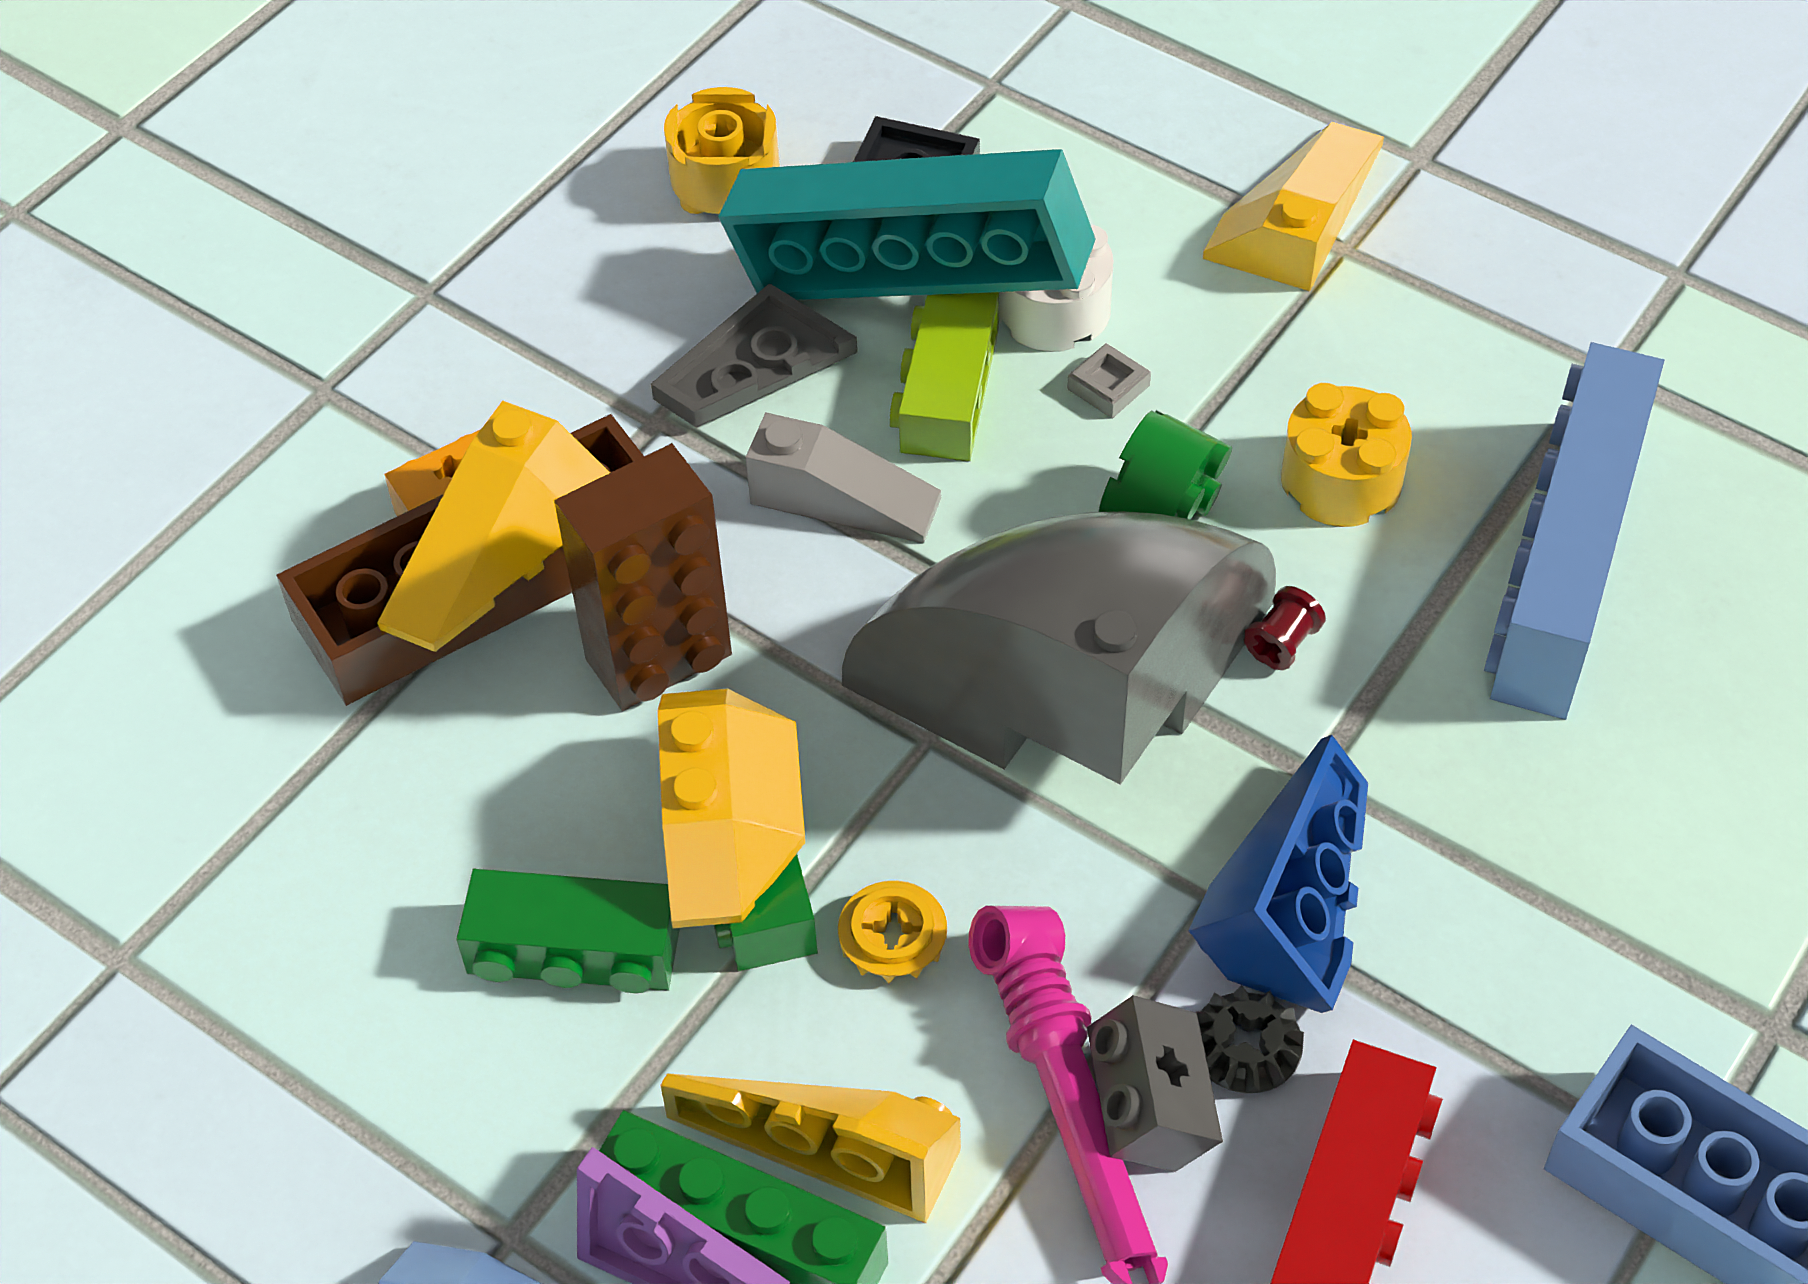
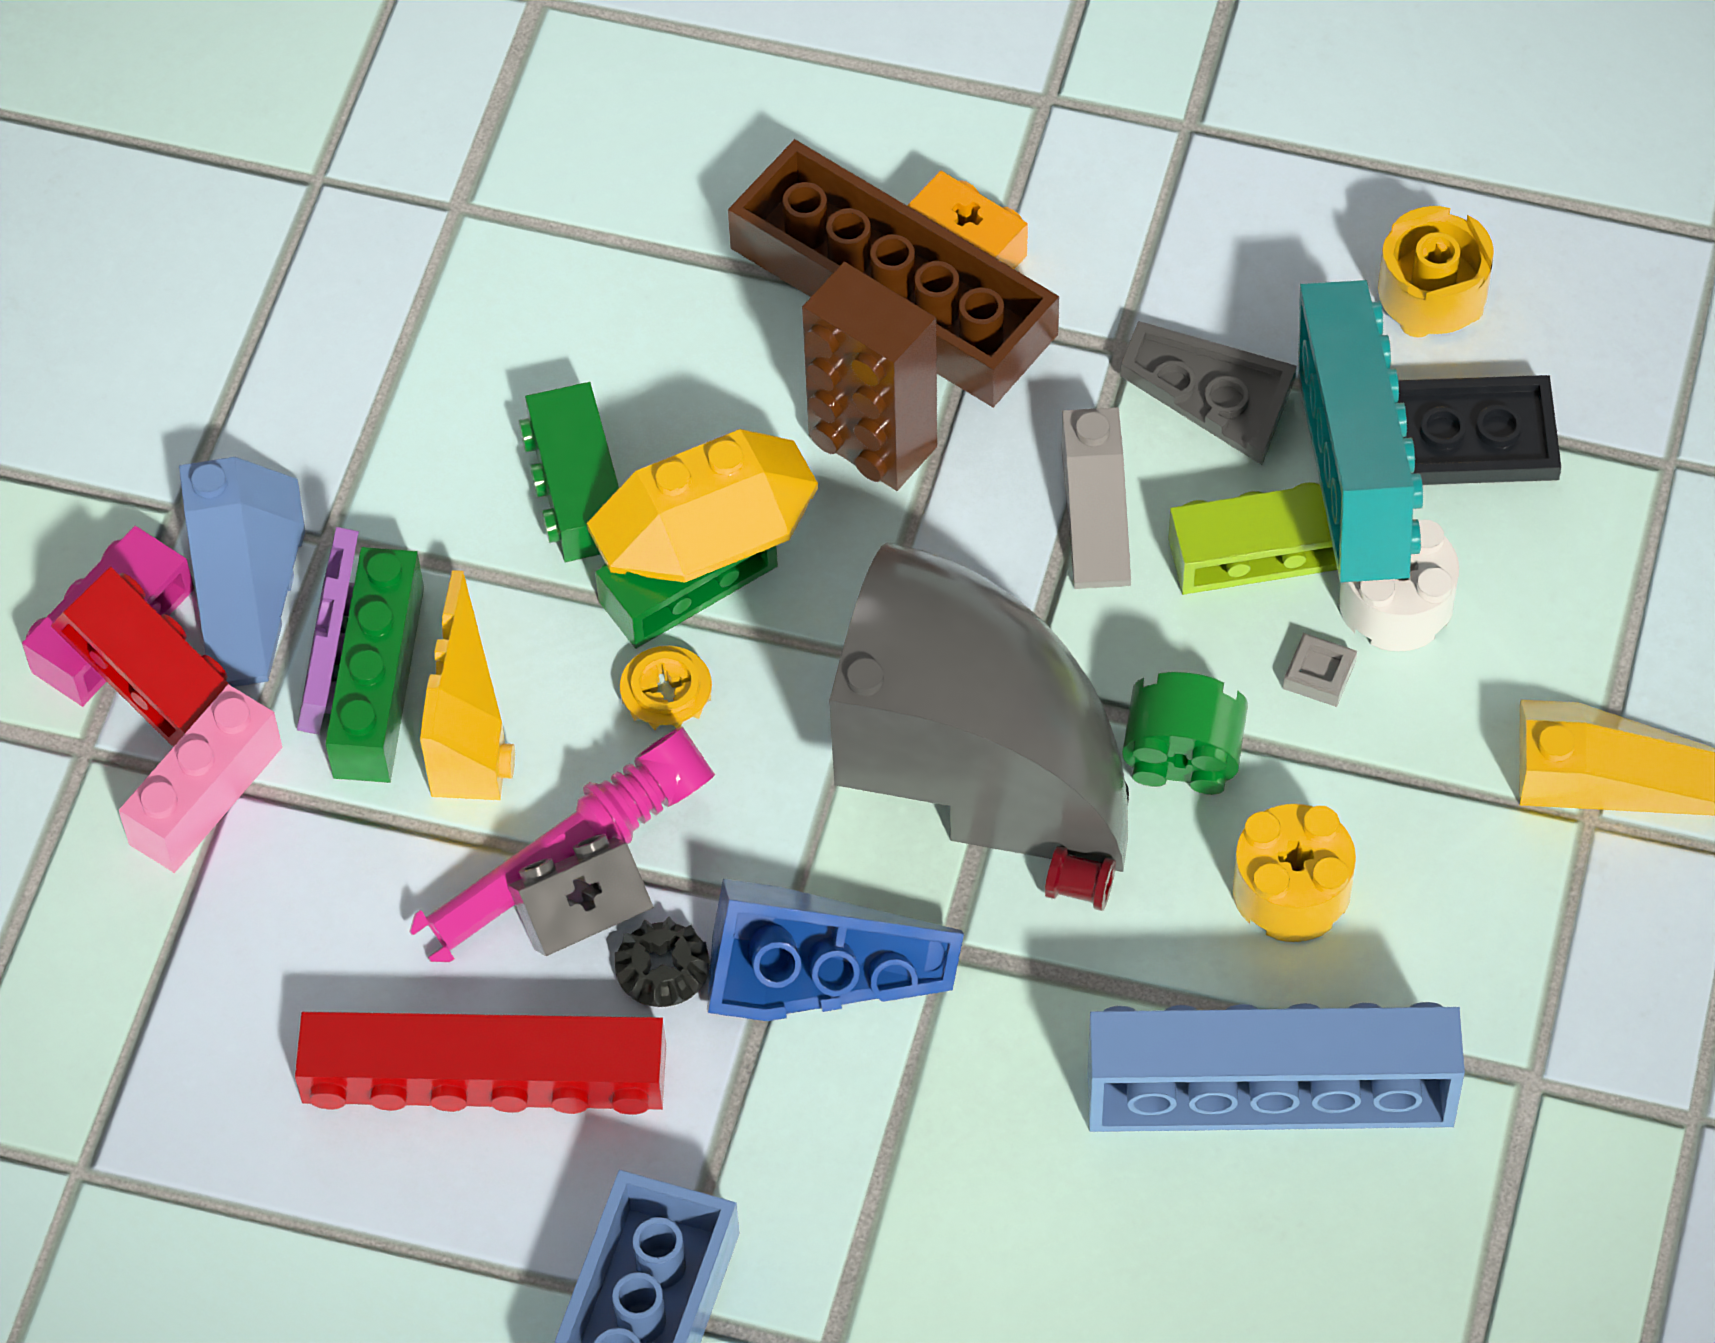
camera: 70 degrees right, 5 degrees up
yellow wedge [378,401,610,652] -> none

